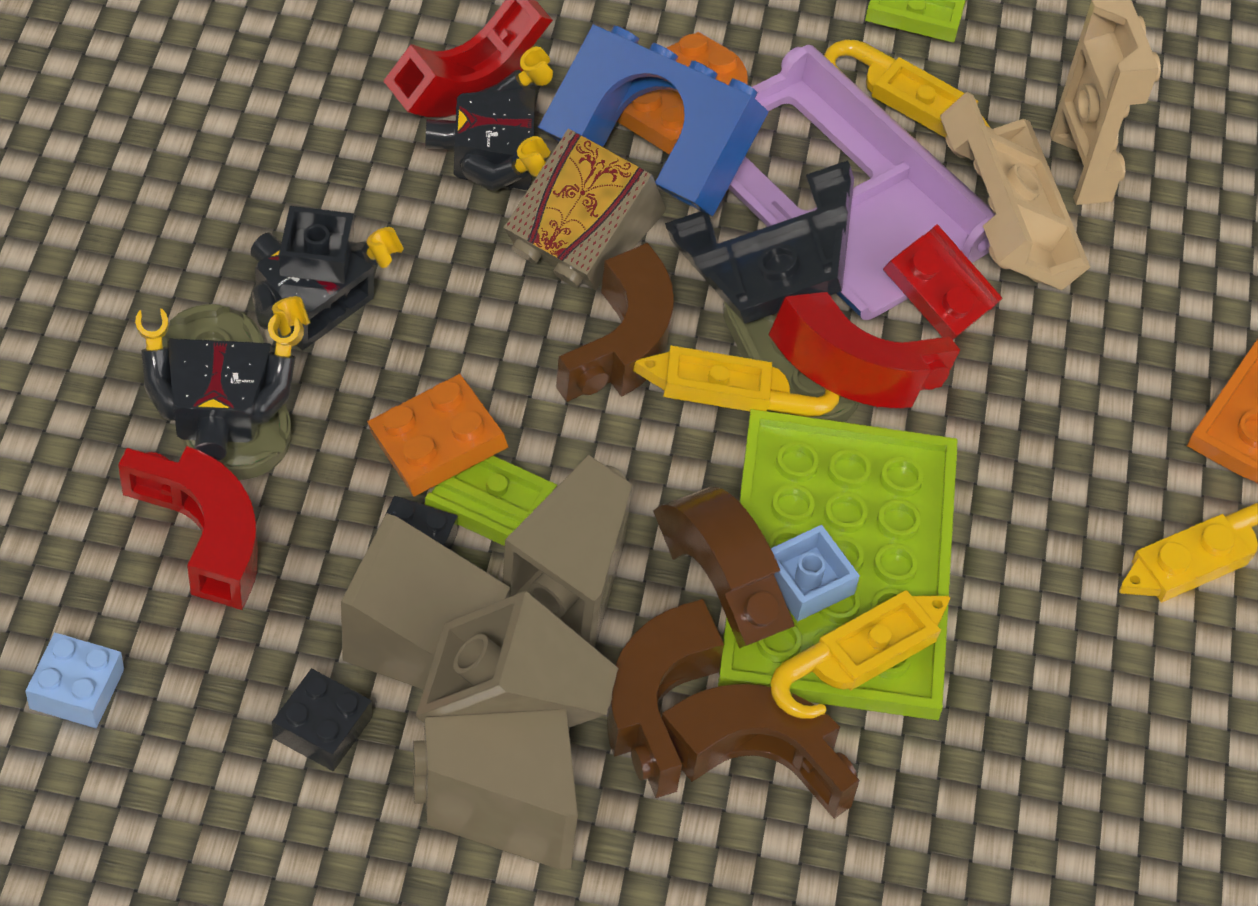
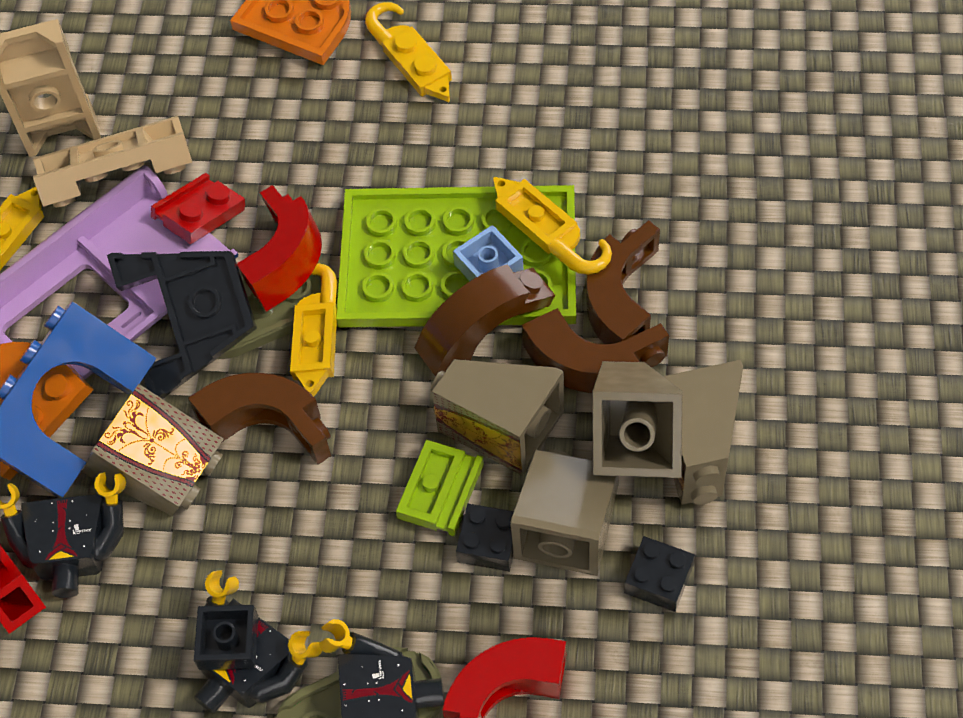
camera: 85 degrees left, 5 degrees up
orange plate [367,374,508,497] -> none

